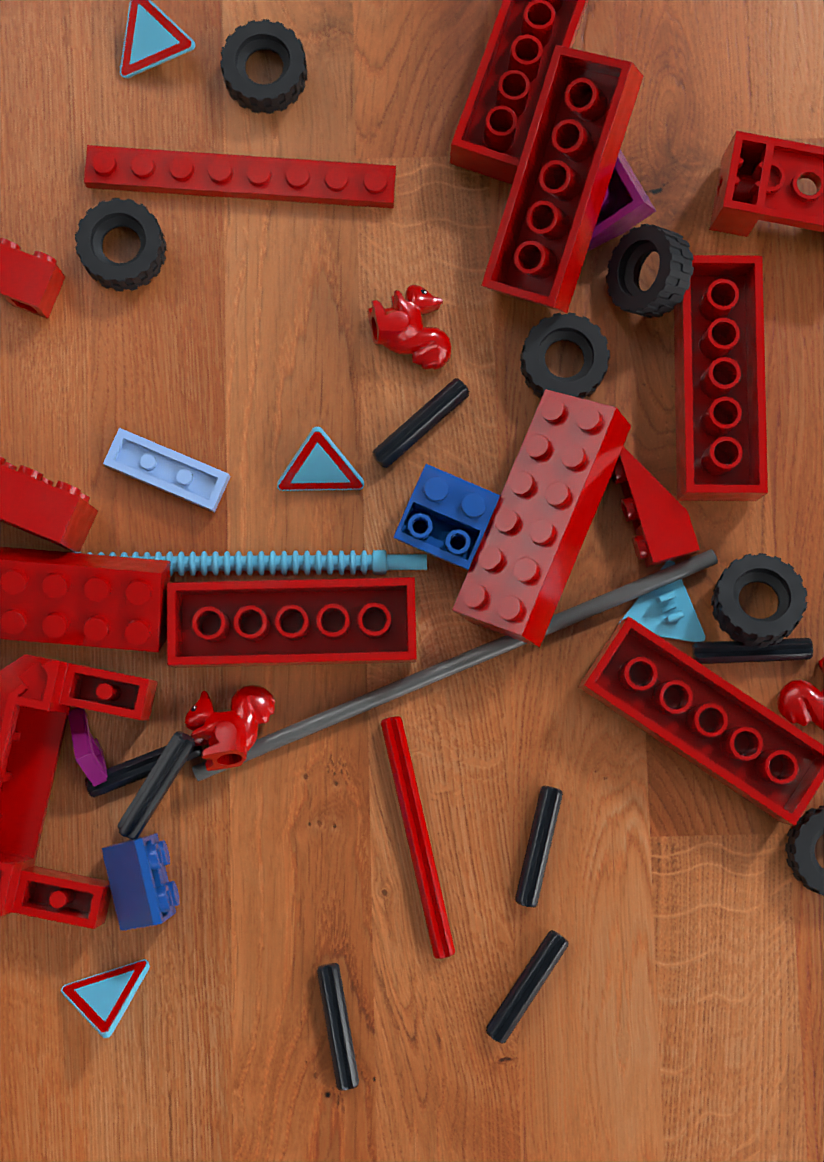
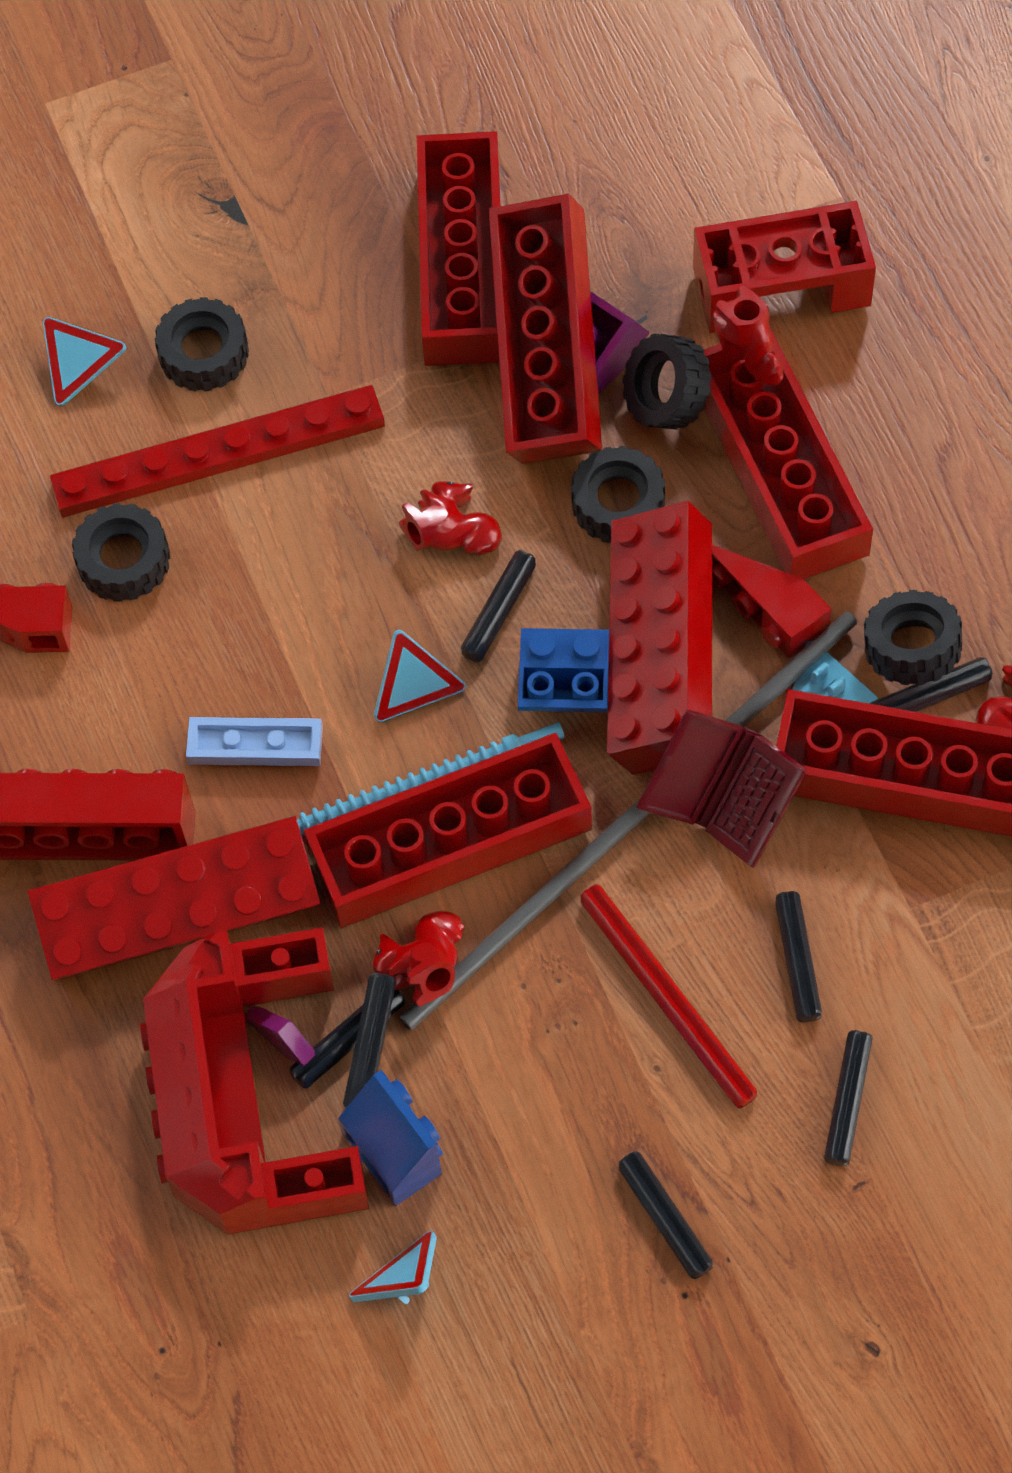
camera: 15 degrees left, 20 degrees down
none -> dark red piece [636,710,807,868]
none -> red animal [713,285,784,386]

